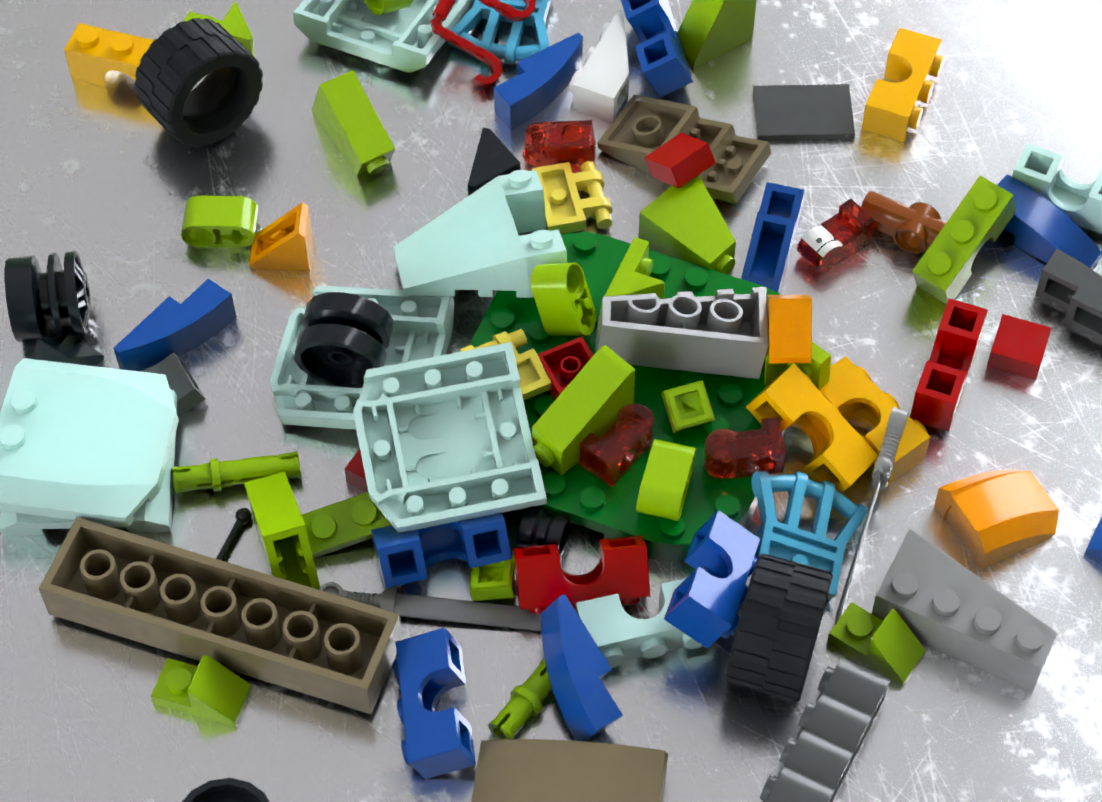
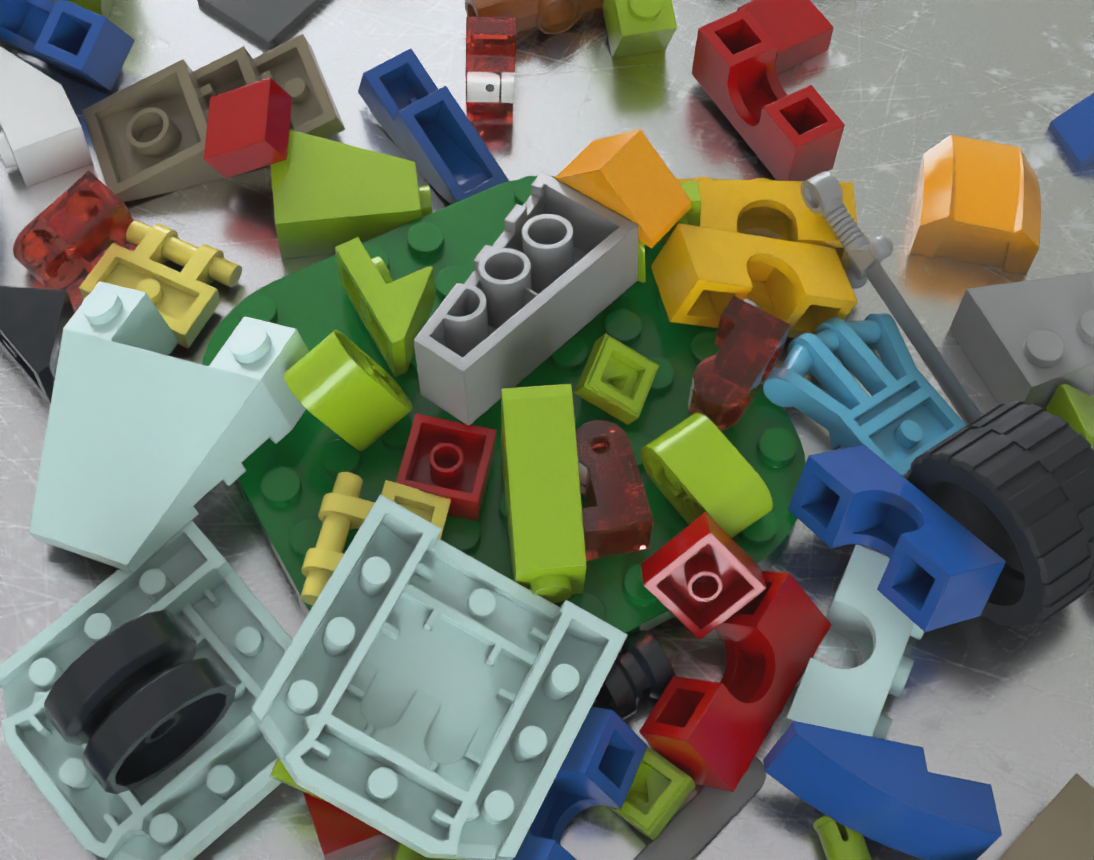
camera: 55 degrees left, 5 degrees up
none -> red piece [640,512,767,640]

